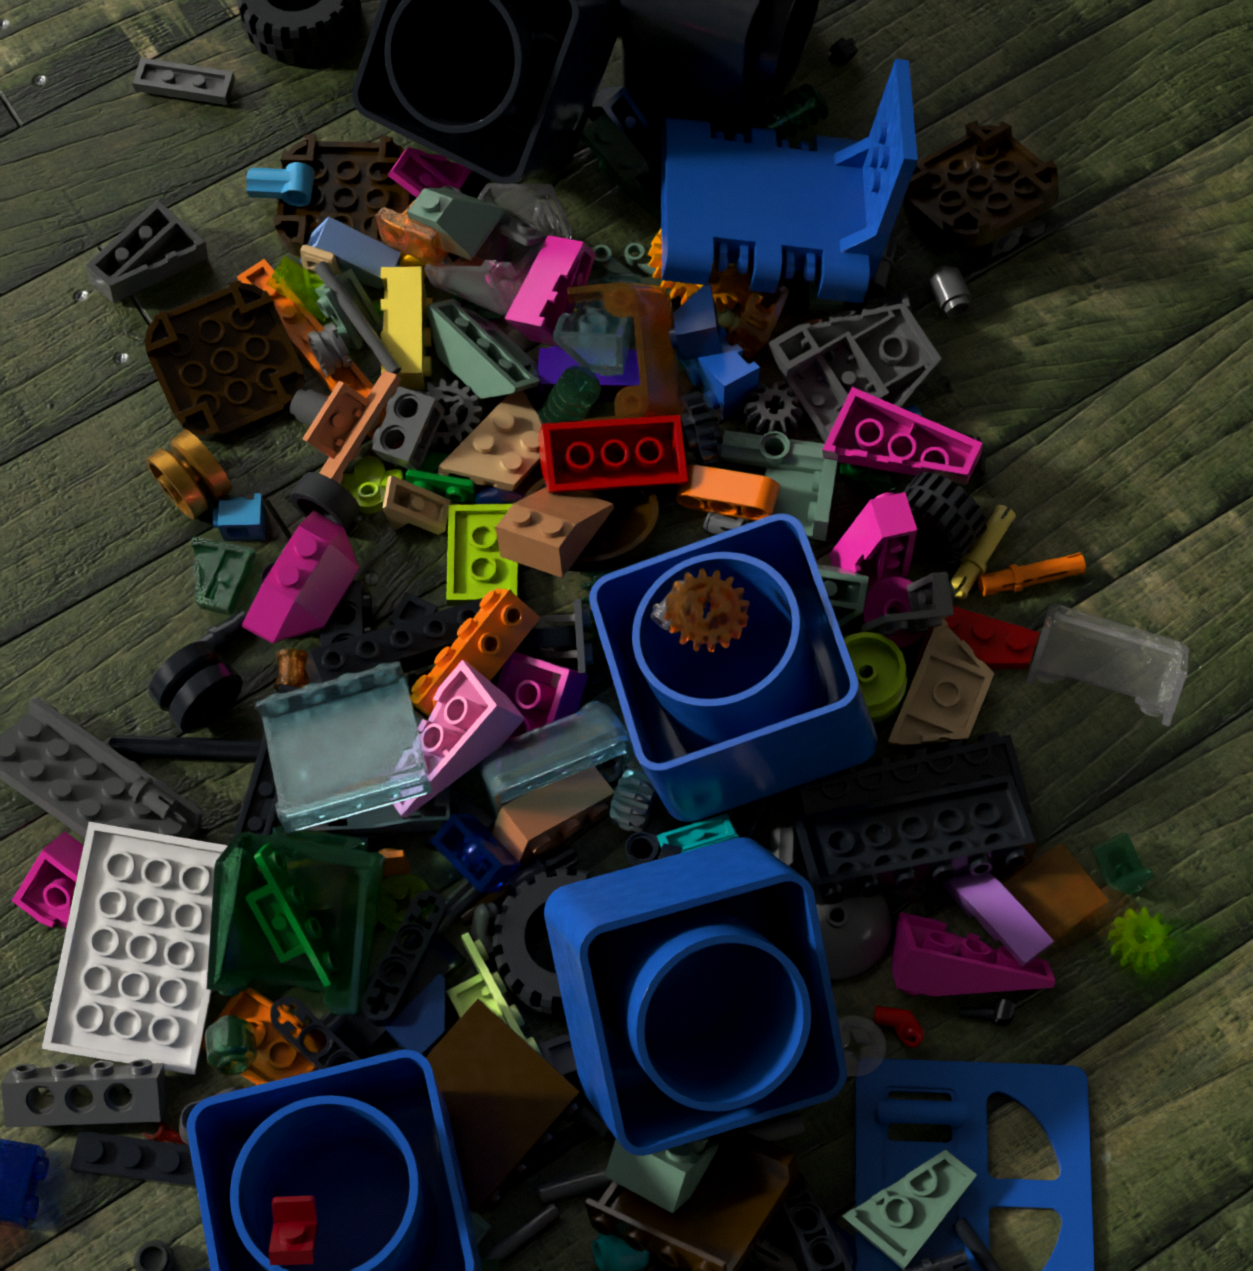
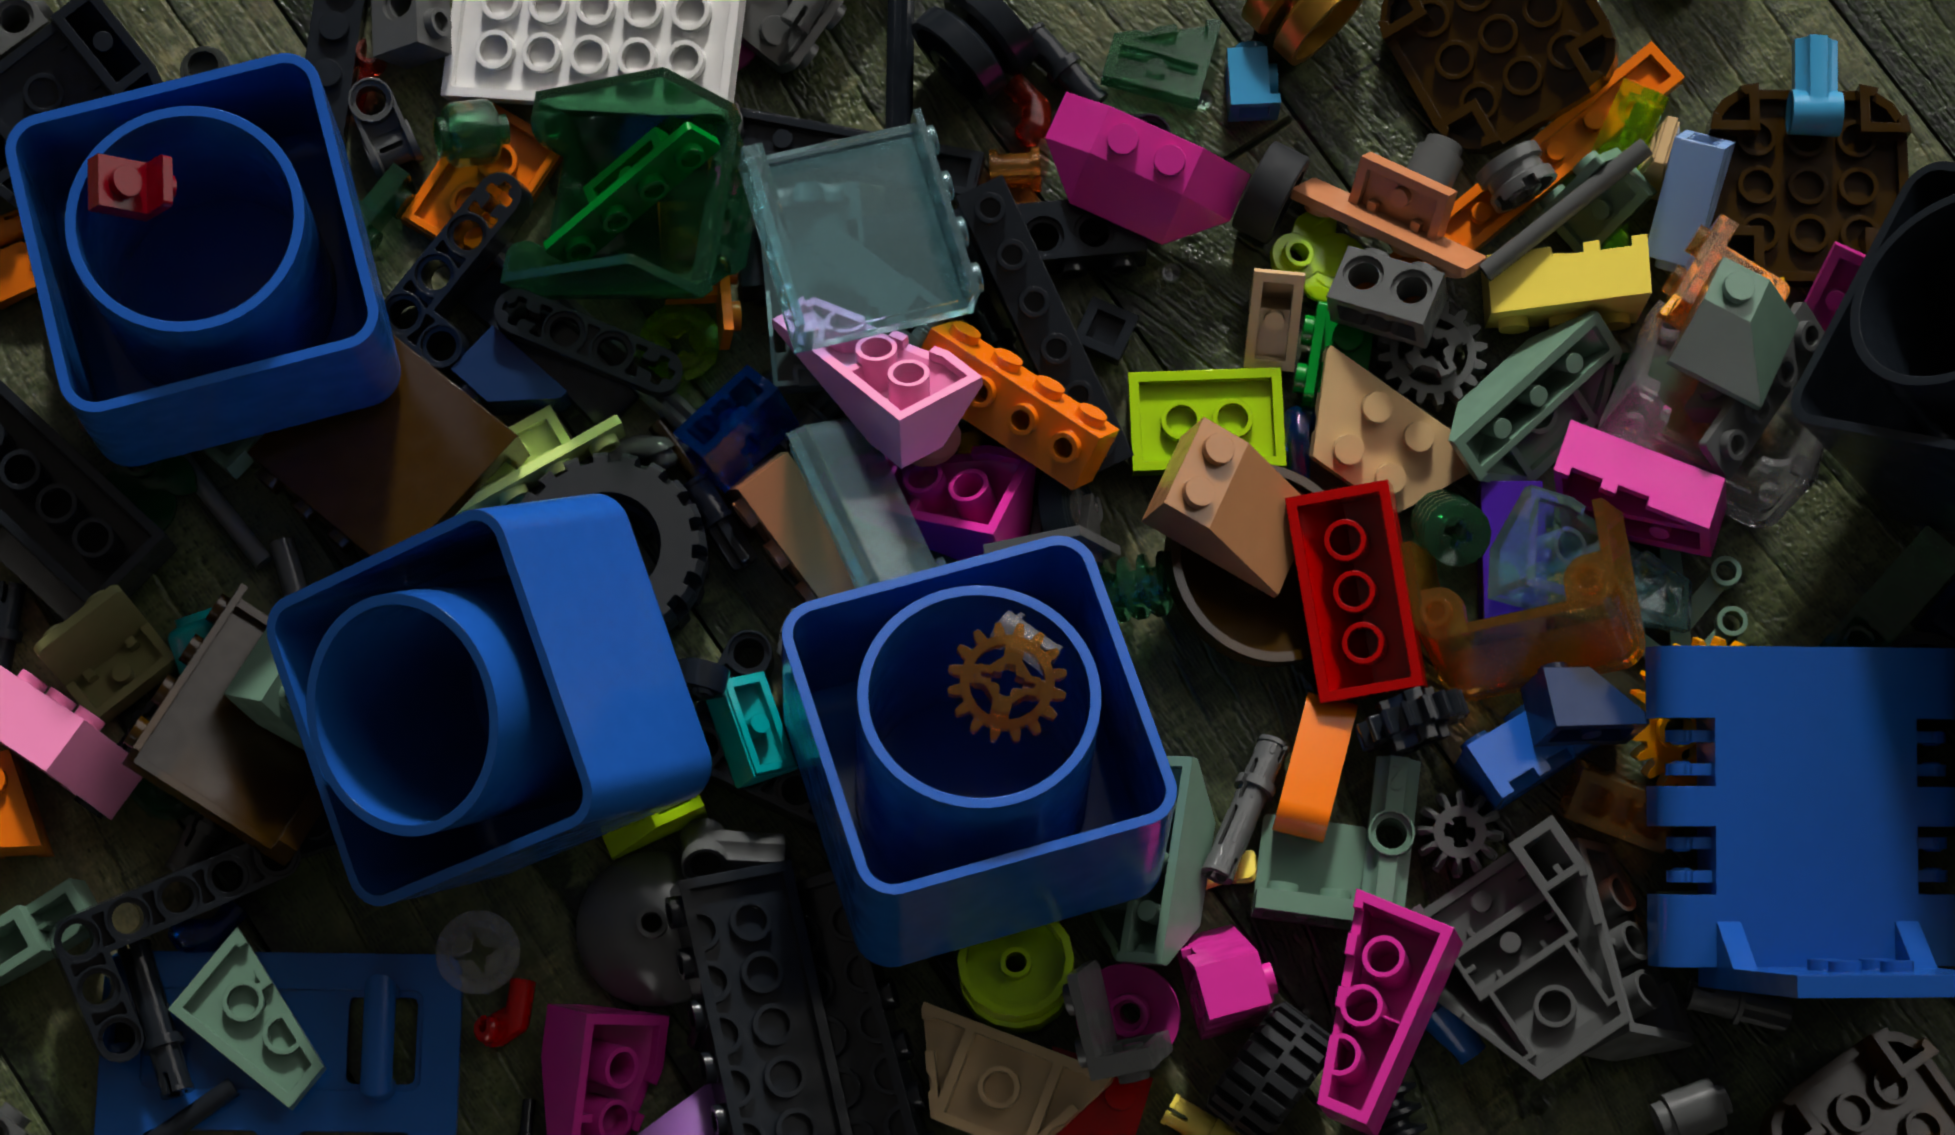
camera: 85 degrees right, 10 degrees up
none -> clear red arm [1004,73,1052,147]

